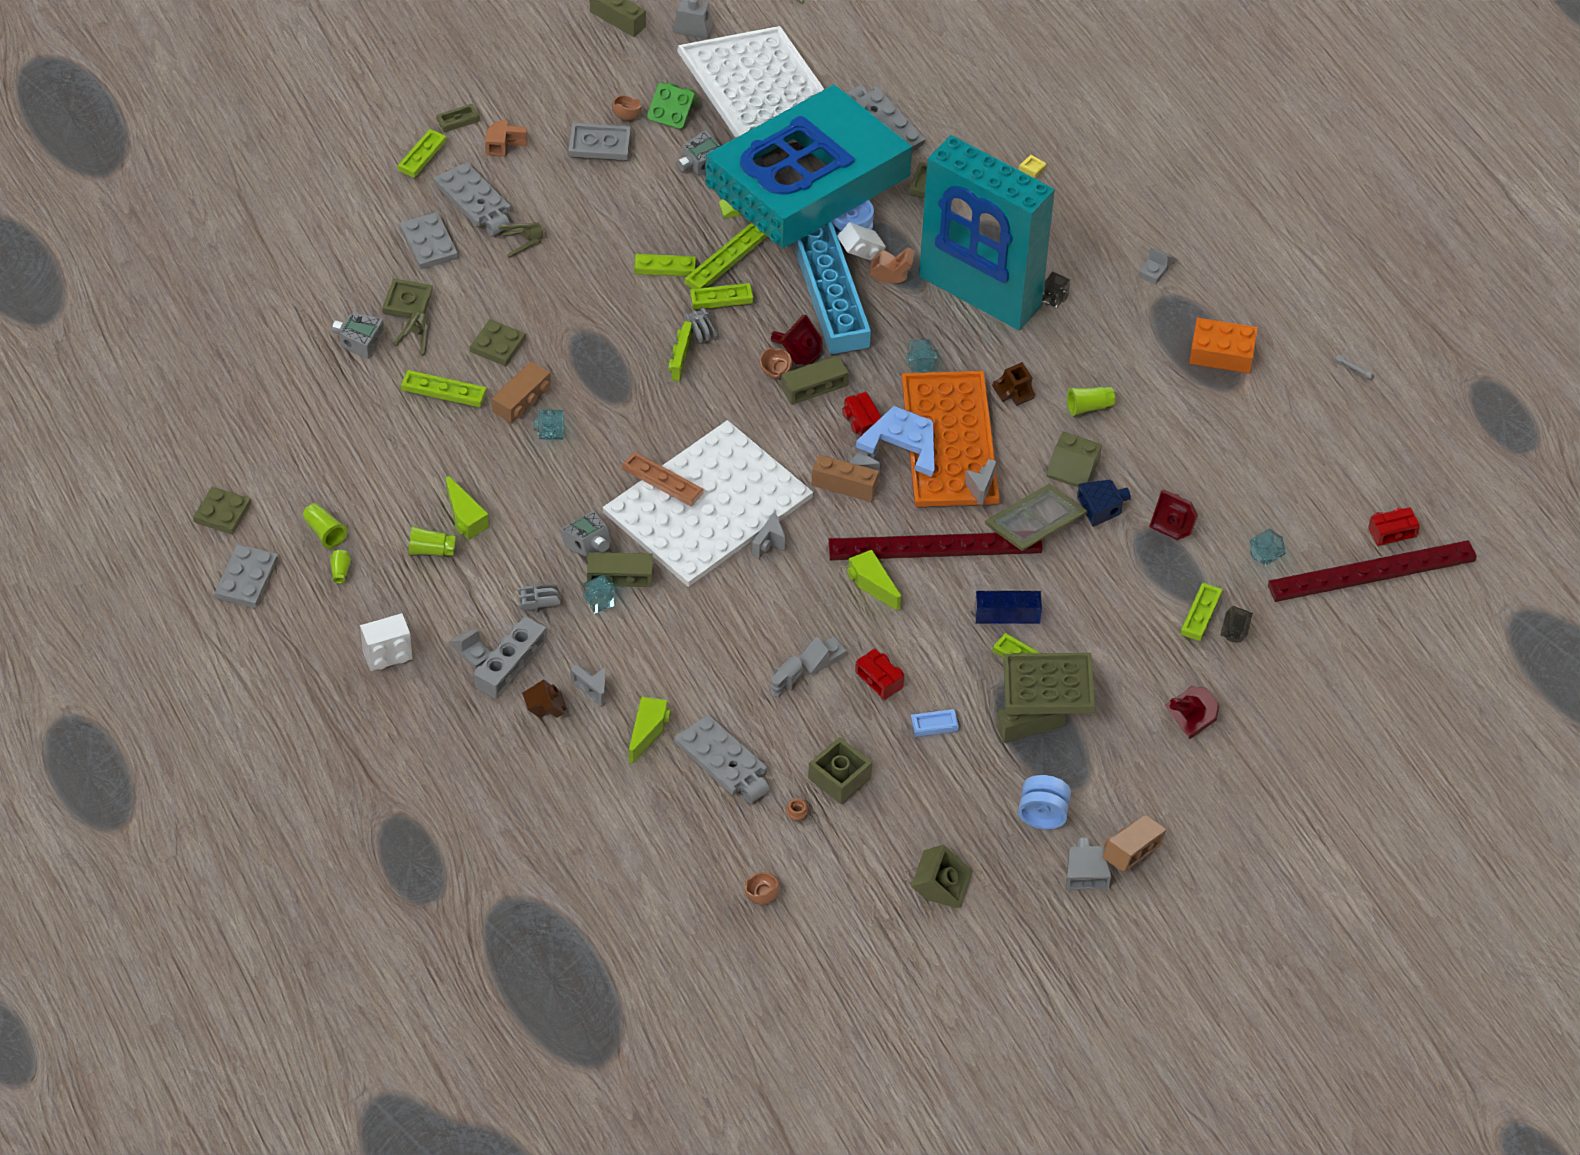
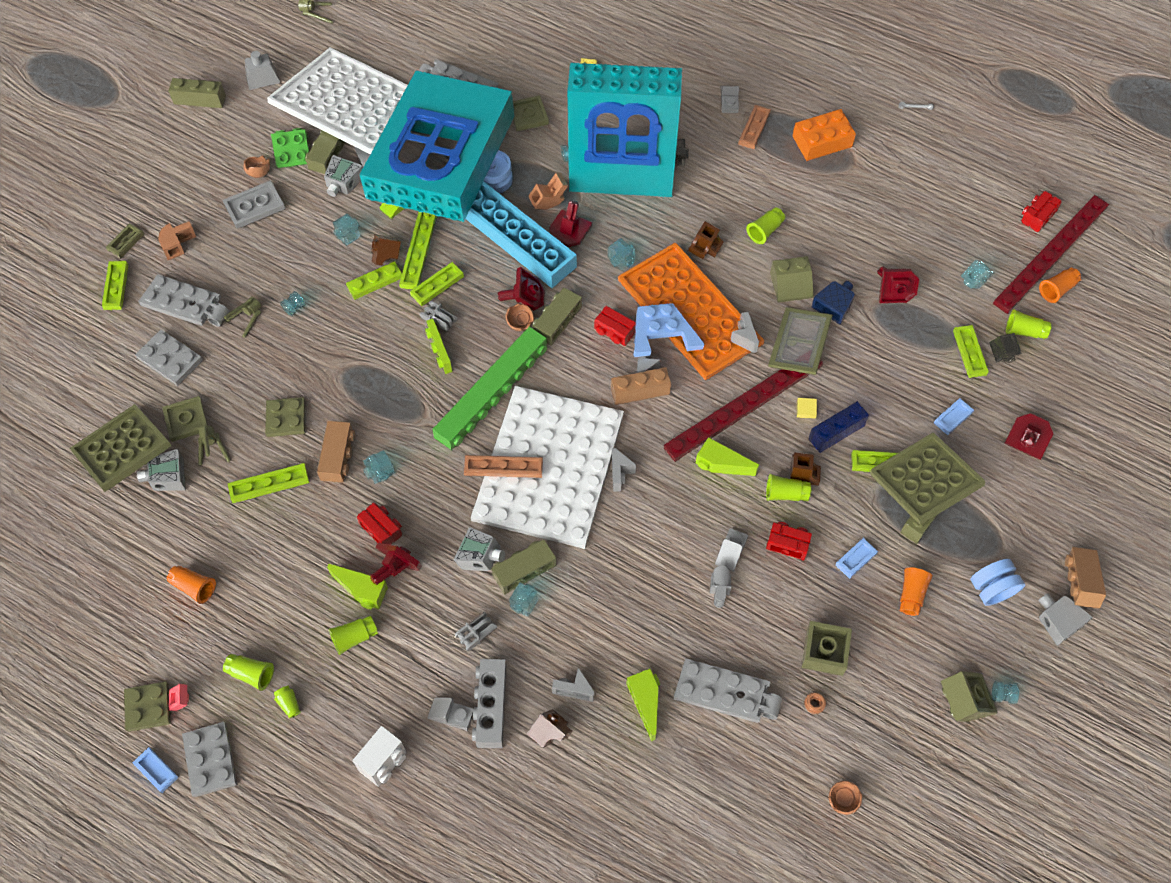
camera: 30 degrees left, 10 degrees up
white brick [837,222,886,261] -> none
none -> olive plate [69,404,172,492]
none -> light blue tile [132,747,179,793]
none -> orange plant [167,565,216,604]
none -> coral plate [168,684,189,711]
none -> clear light blue wheel [280,291,306,316]
none -> olive brick [305,130,346,174]
none -> clear light blue brick [333,213,360,246]
none -> red brick [357,502,402,545]
none -> dark red piece [370,543,422,585]
none -> reddish brown brick [371,234,401,266]
none -> bright green brick [432,327,547,450]
none -> dark red piece [549,201,592,247]
none -> nougat tile [738,105,771,149]
none -> lime plant [766,474,811,501]
none -> reddish brown brick [790,452,821,486]
none -> light yellow tile [797,398,817,418]
none -> orange plant [900,568,933,616]
none -> light blue tile [934,398,974,435]
none -> clear light blue wheel [992,681,1019,704]
none -> lime plant [1006,309,1051,339]
none -> orange plant [1039,267,1081,303]

